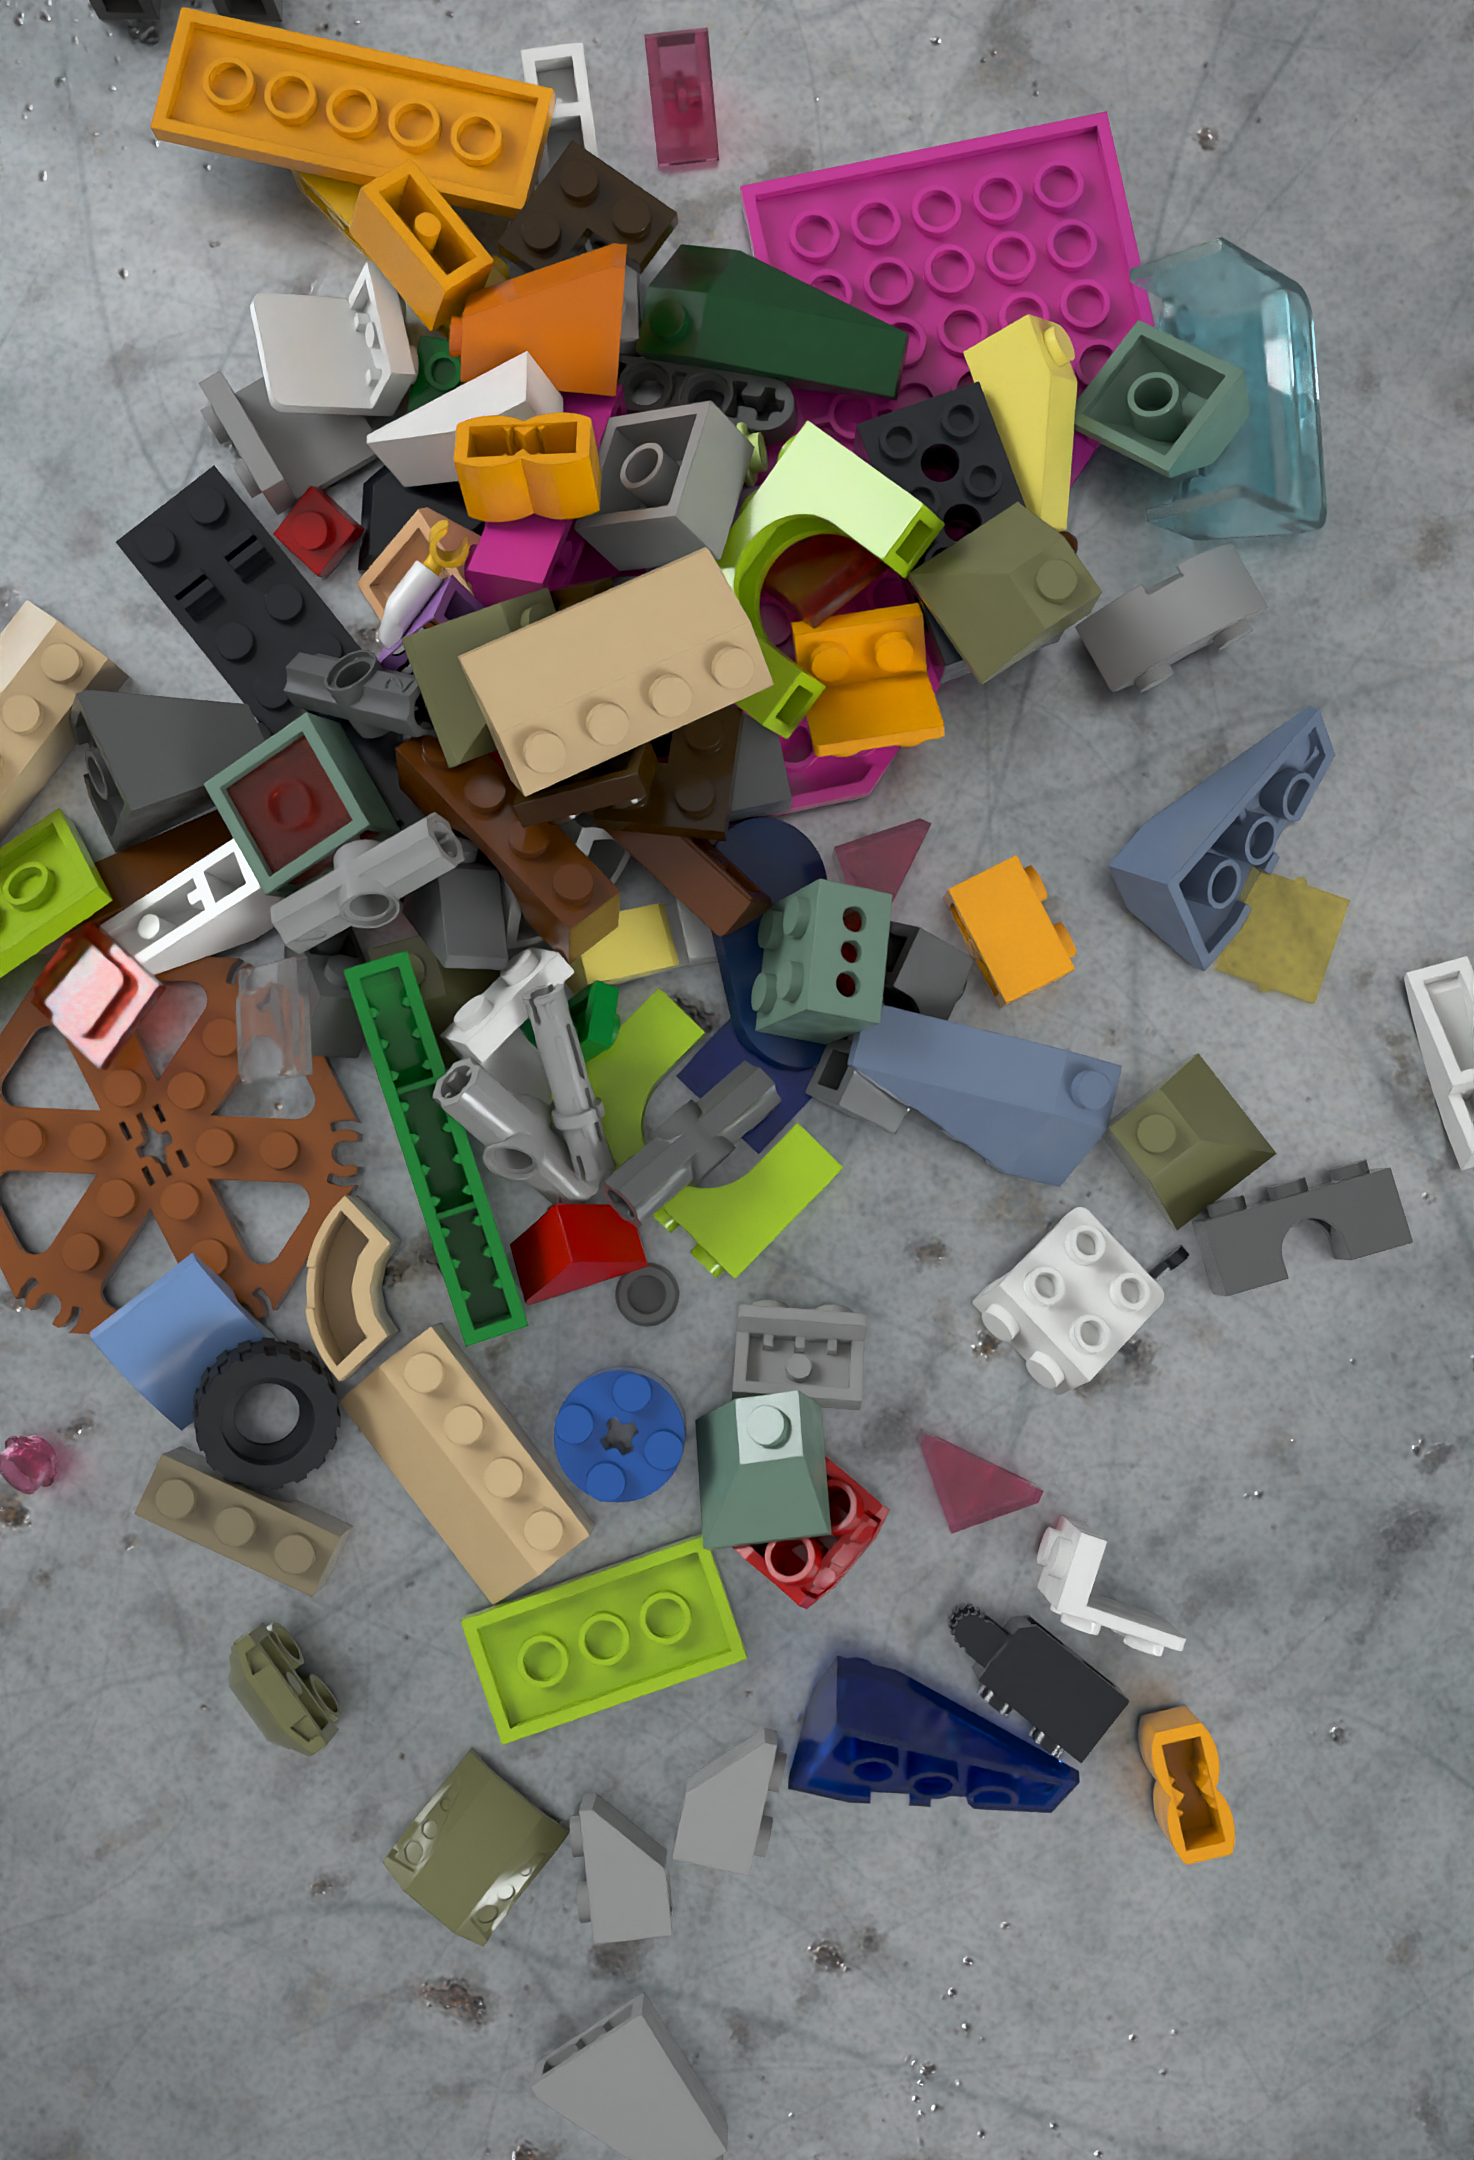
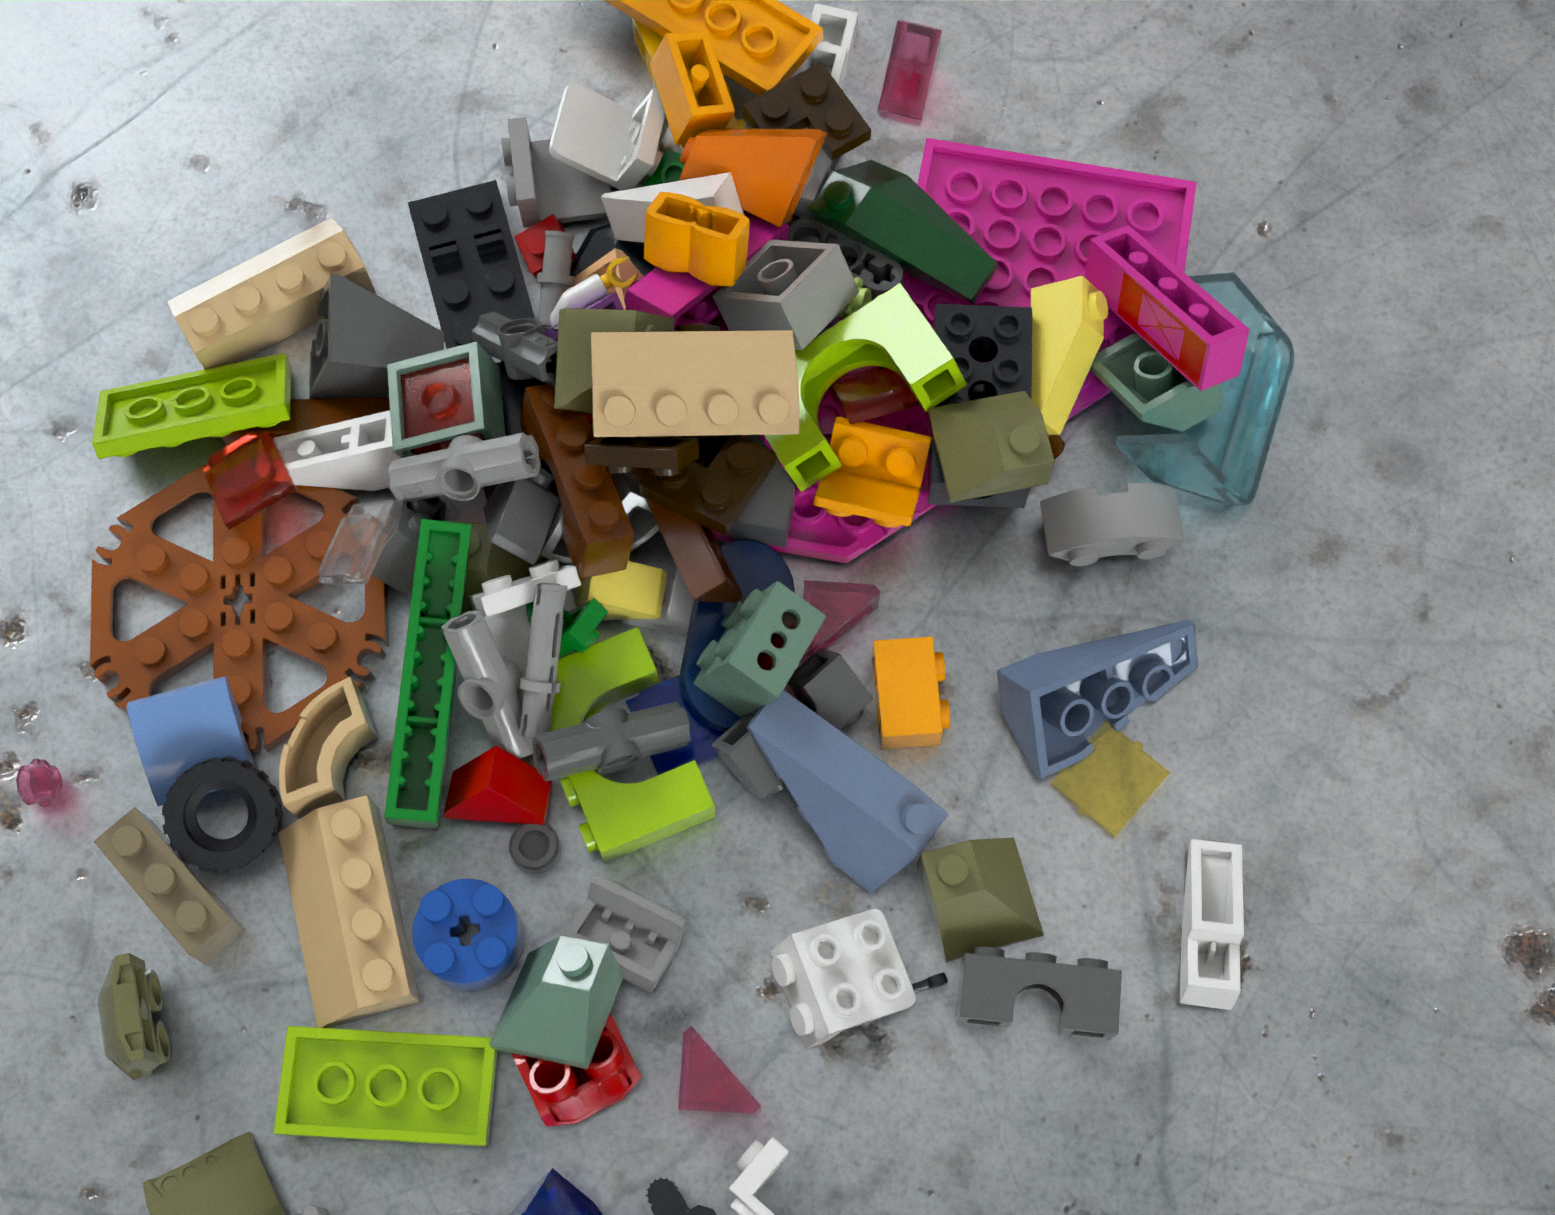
camera: 20 degrees right, 15 degrees down
none -> light grey pin [537,231,575,327]
none -> dark pink brick [1085,225,1250,391]

